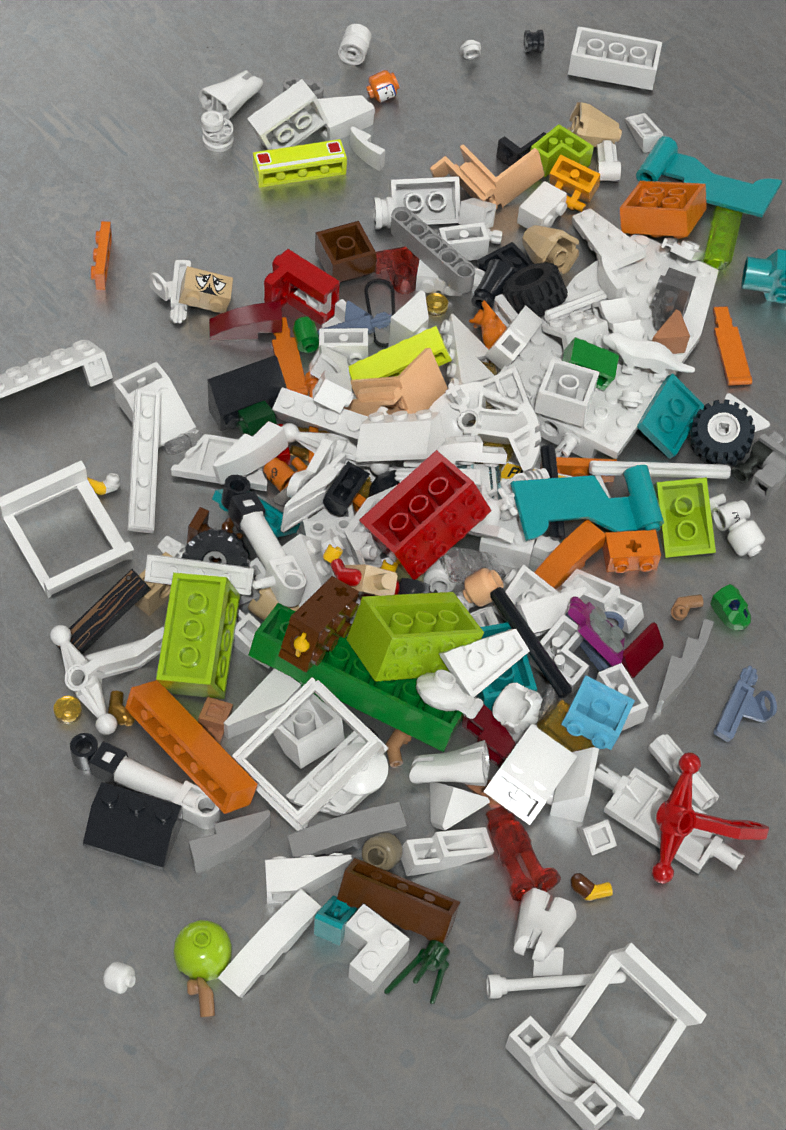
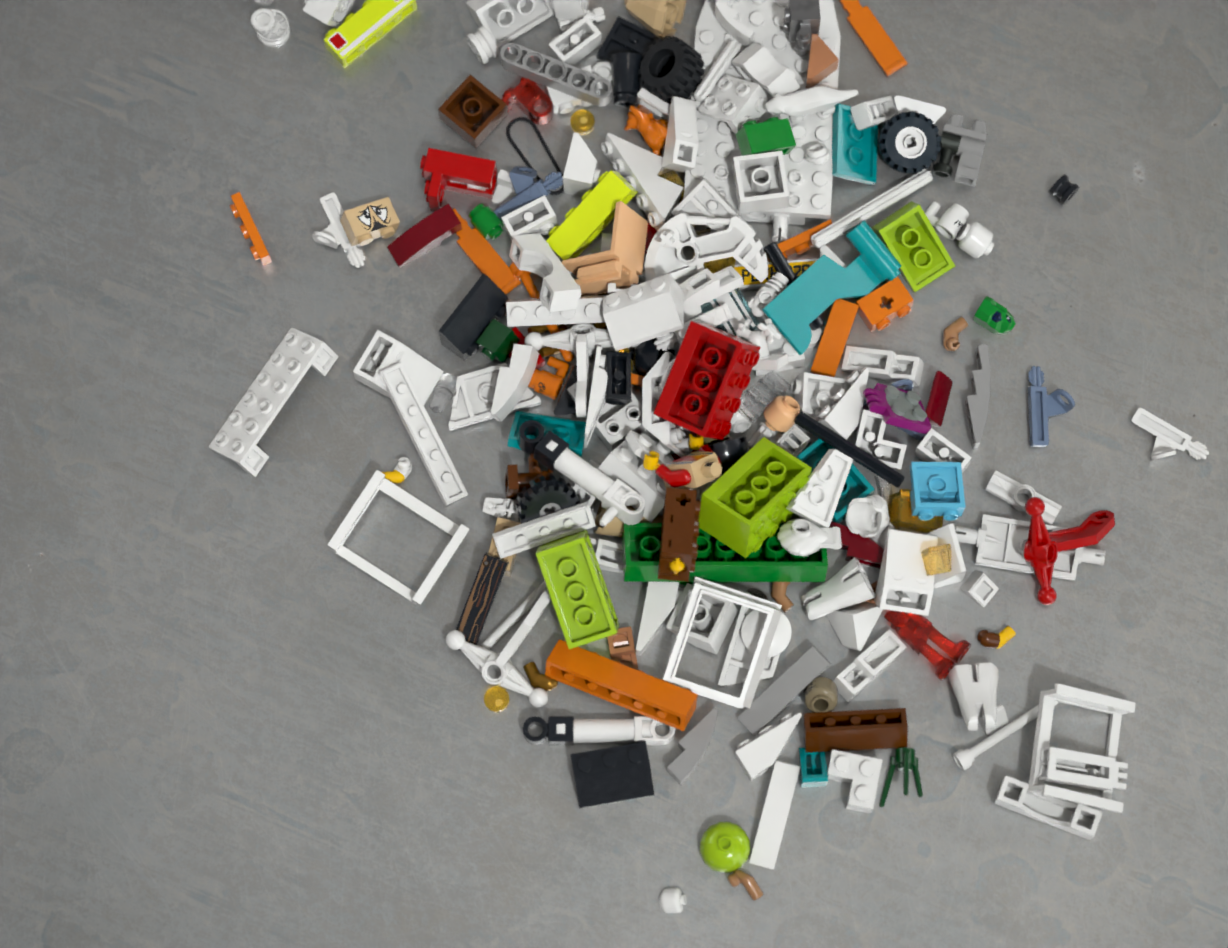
camera: 20 degrees left, 20 degrees up
none -> white slope [851,96,897,130]
none -> clear yellow slope [921,544,951,576]
none -> white hinge [1039,747,1128,791]

